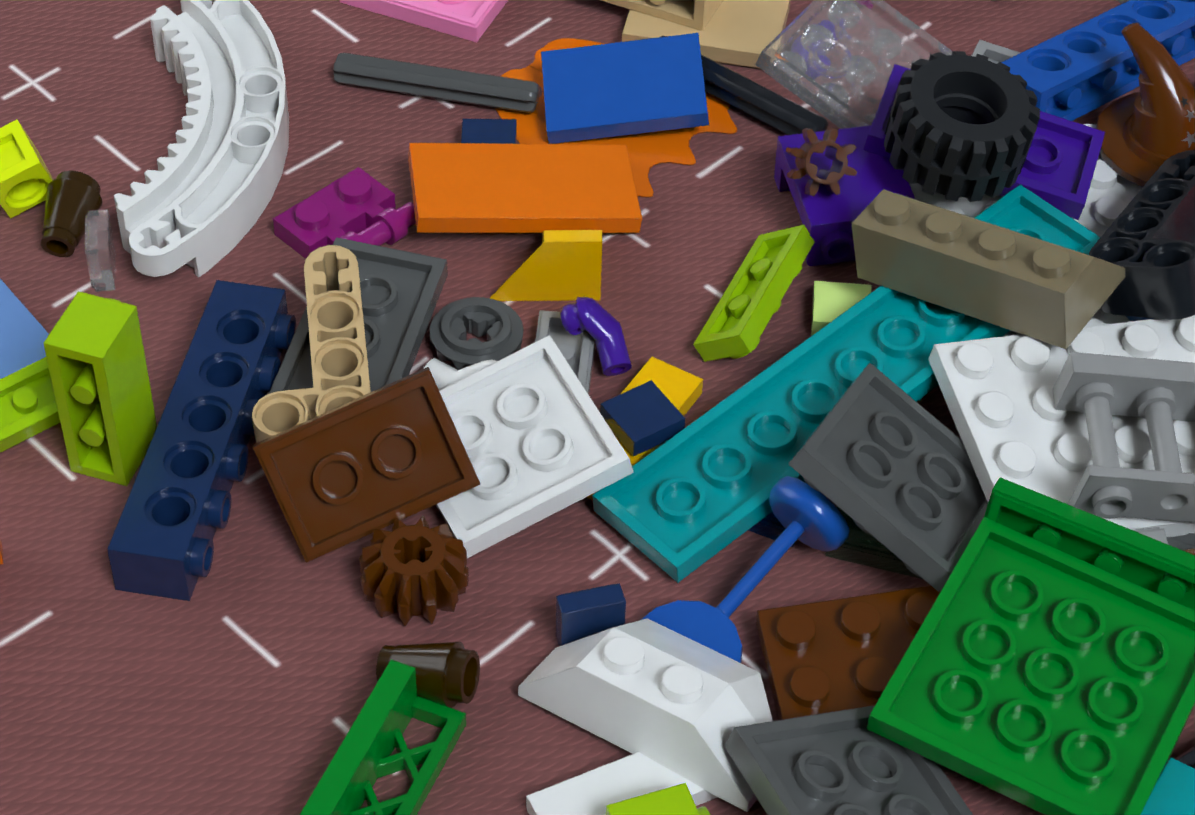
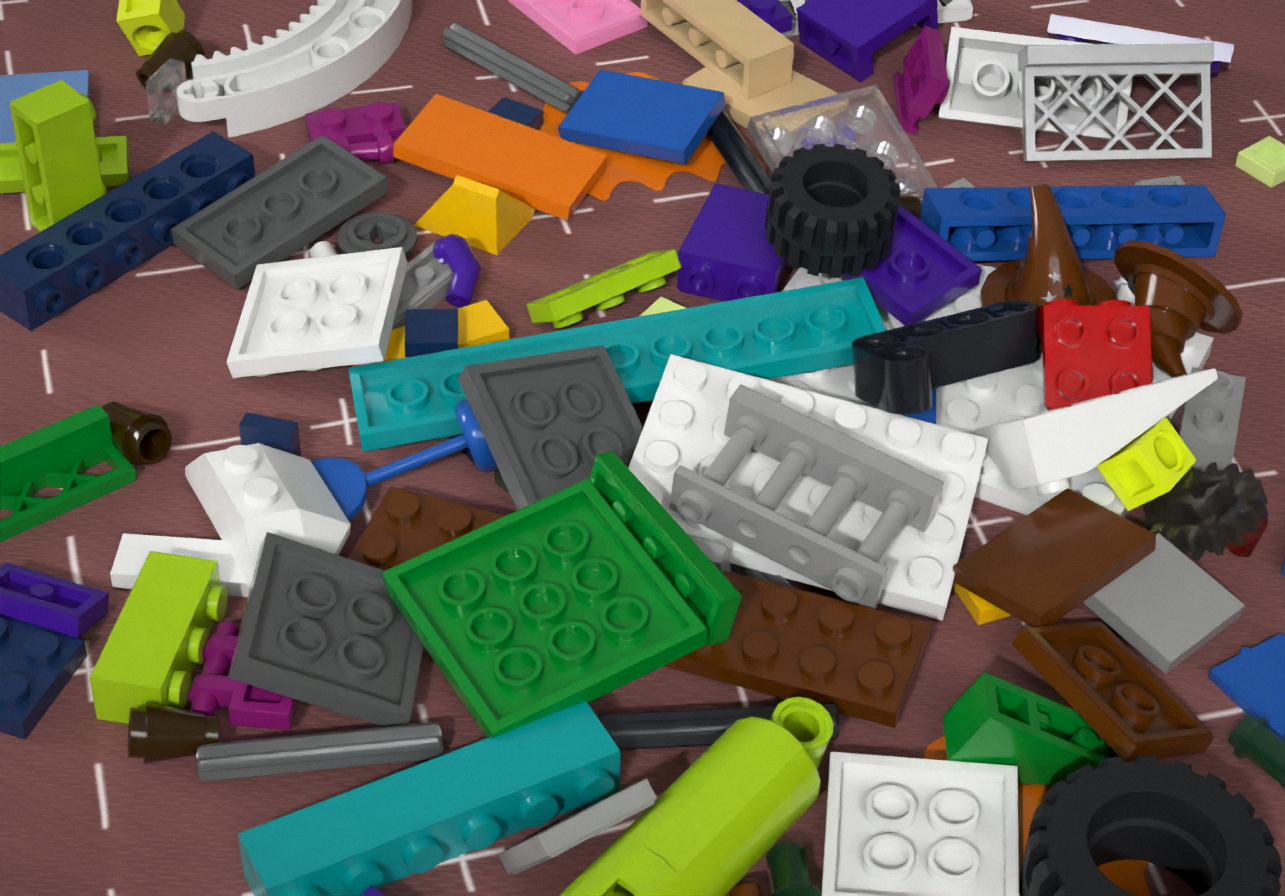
camera: 30 degrees right, 5 degrees down
tan beam [252,245,371,443] -> none
reddish brown tile [253,367,481,563] -> none
reddish brown gear [359,515,469,627] -> none
reddish brown gear [786,127,857,196] -> none
dark tan slope [852,189,1125,349] -> none

